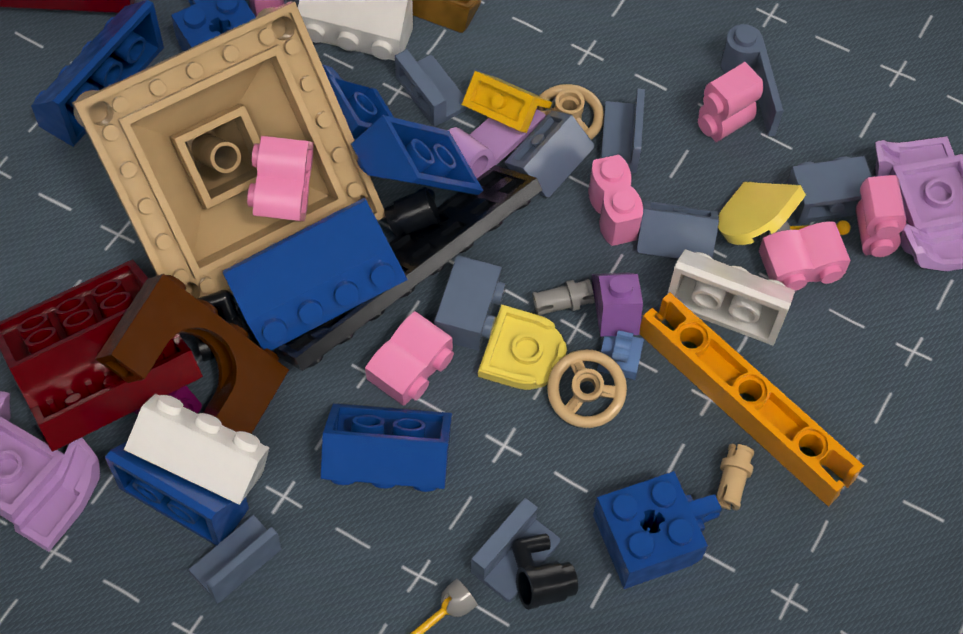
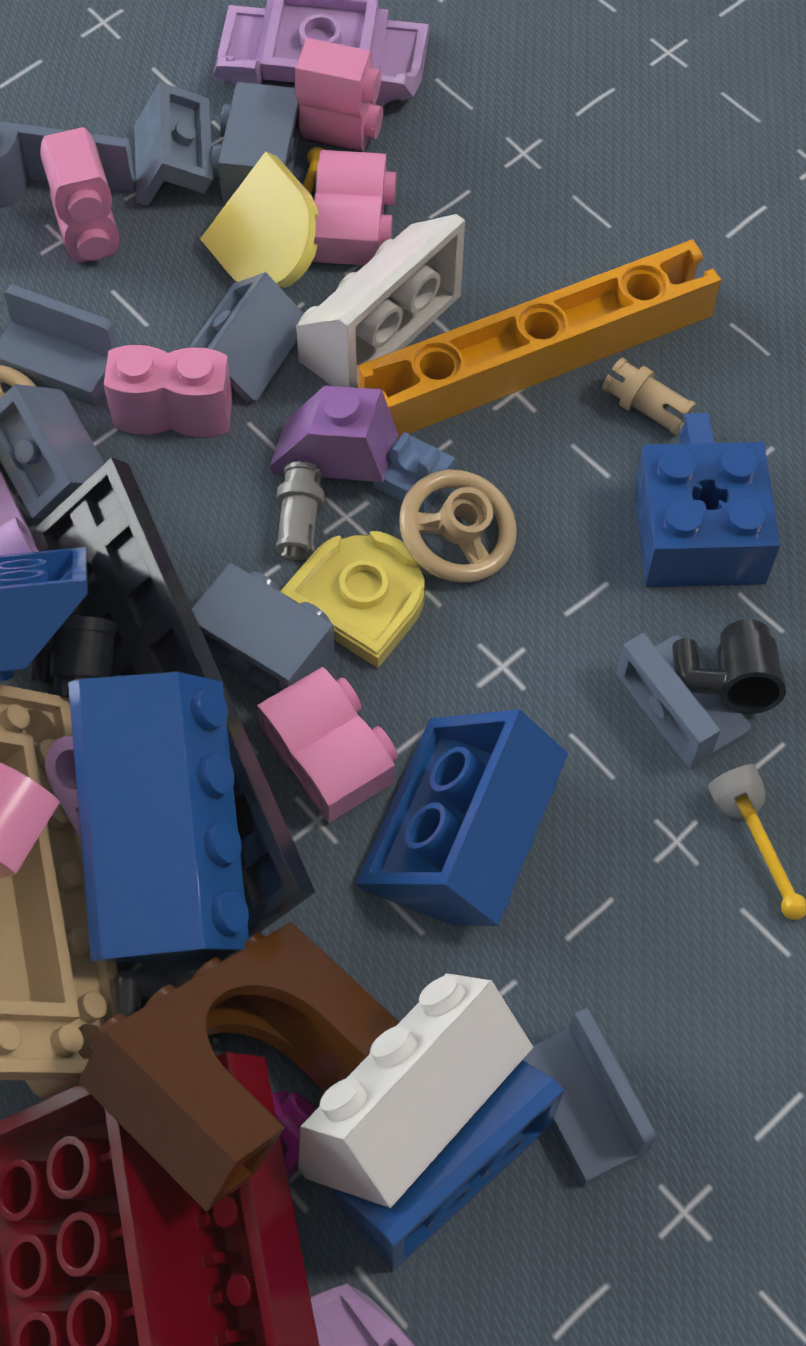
camera: 70 degrees left, 0 degrees up
none -> sand blue panel [134,81,213,206]

